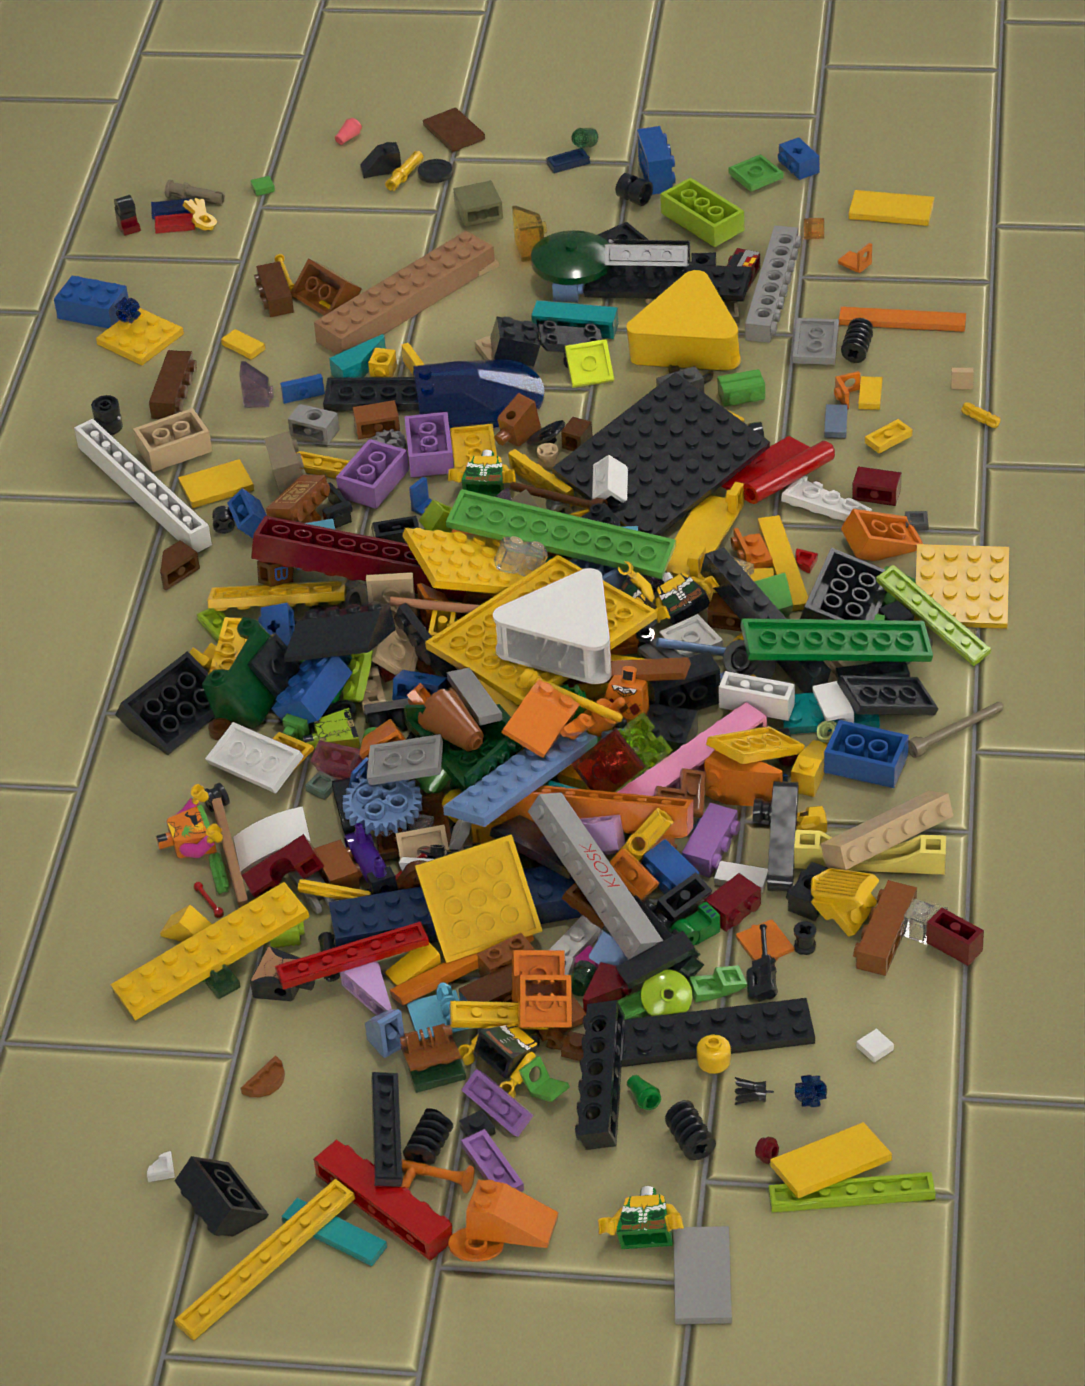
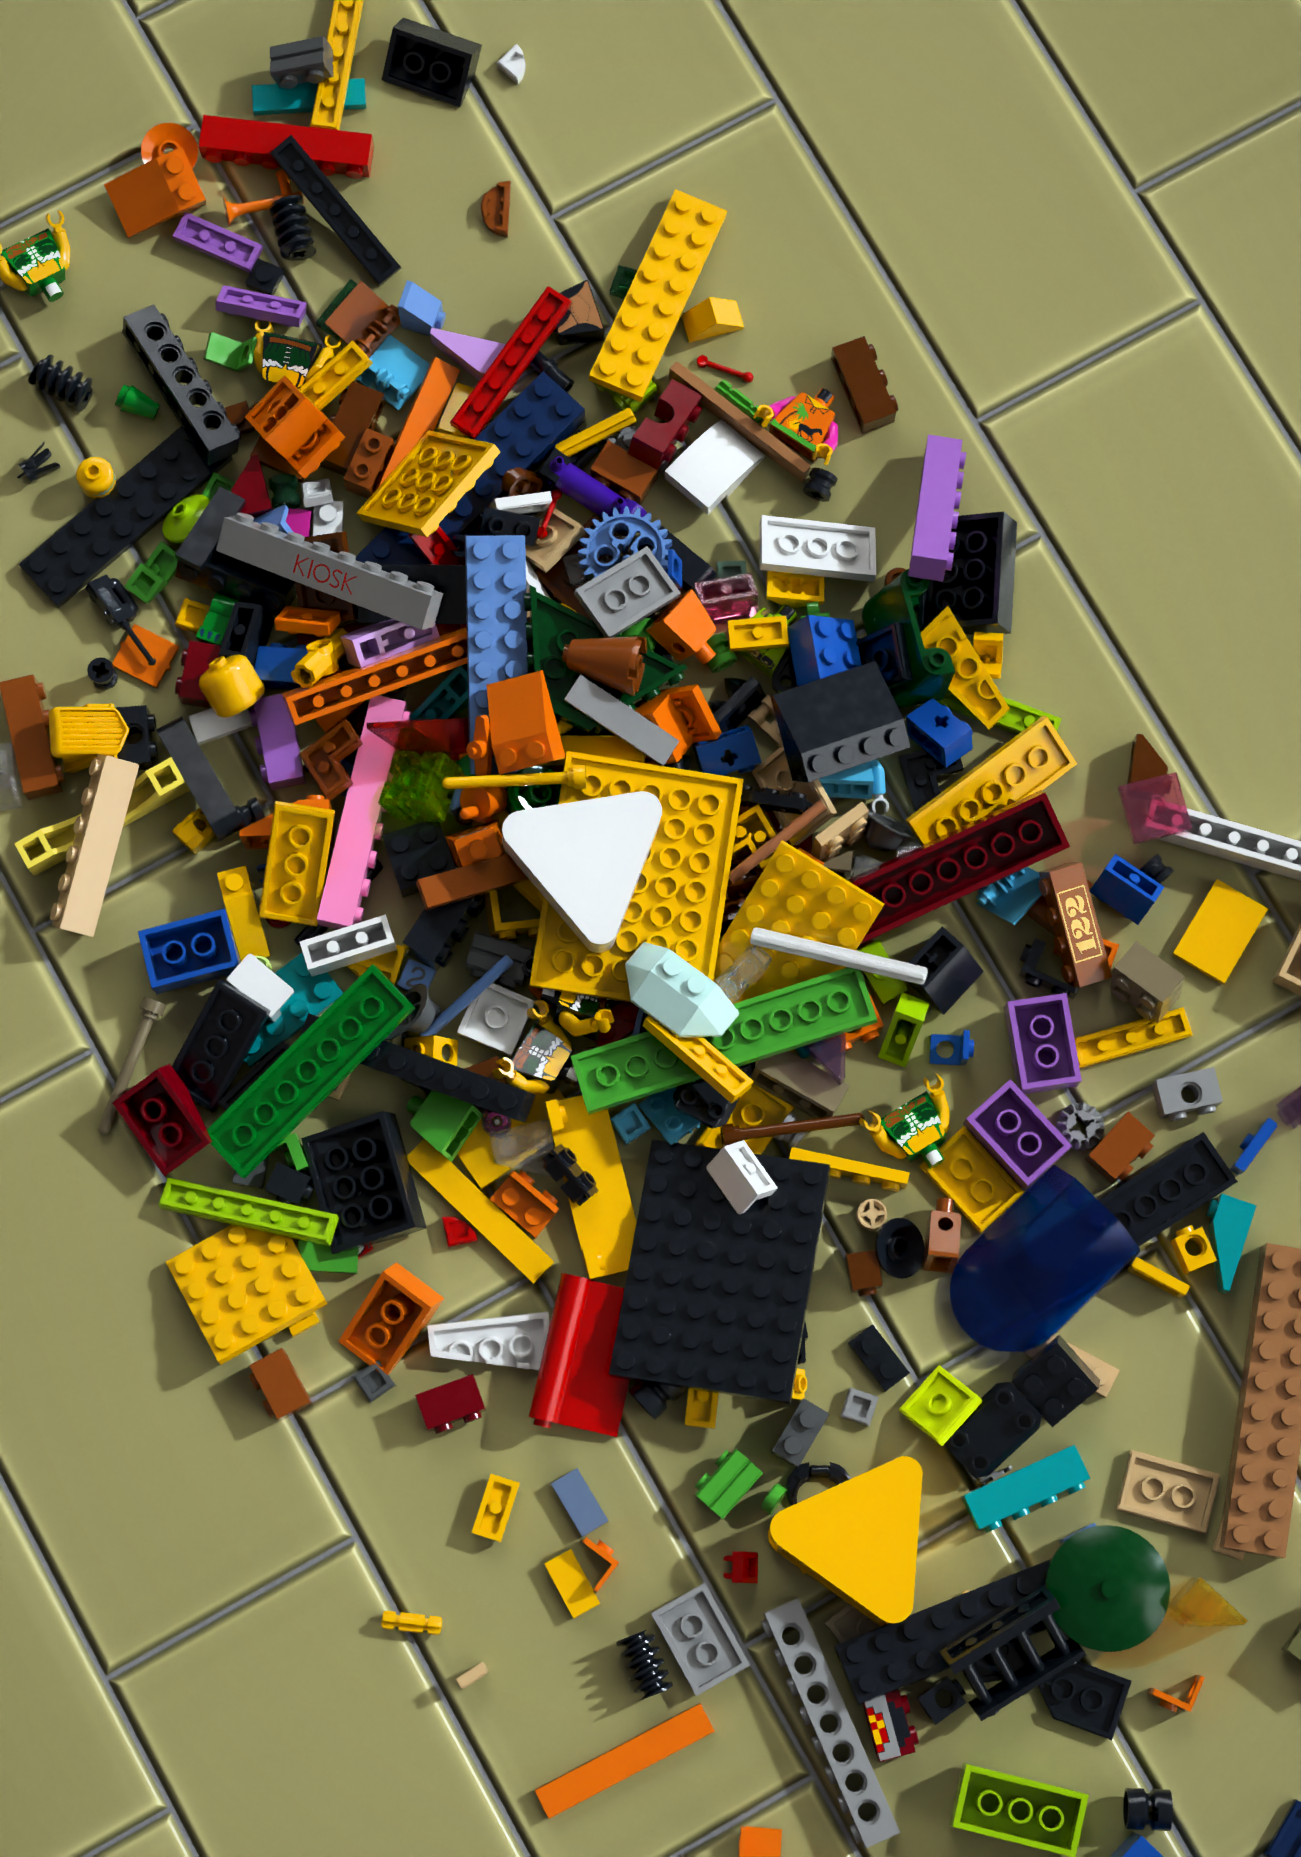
camera: 140 degrees right, 35 degrees up
none -> dark red slope [112,1063,212,1176]
none -> yellow tile [175,598,210,634]
none -> yellow head [199,654,265,718]
none -> dark orange brick [248,1348,313,1421]
none -> dark grey brick [270,36,333,89]
none -> black hinge [542,1144,599,1206]
none -> light aqua wedge [625,942,739,1038]
none -> yellow plate [642,1016,754,1104]
none -> red tile [723,1551,758,1583]
none -> yellow plate [727,616,789,652]
none -> white axle [750,927,928,985]
none -> bright green tile [761,1484,787,1515]
none -> reddish brown brick [831,336,899,434]
none -> light grey tile [840,1388,879,1427]
none -> black plate [848,1324,910,1392]
none -> medium lavender brick [908,434,966,582]
none -> tan tile [1115,1450,1220,1534]
none -> clear pink tile [1118,772,1192,844]
none -> orange bracket [1148,1675,1205,1713]

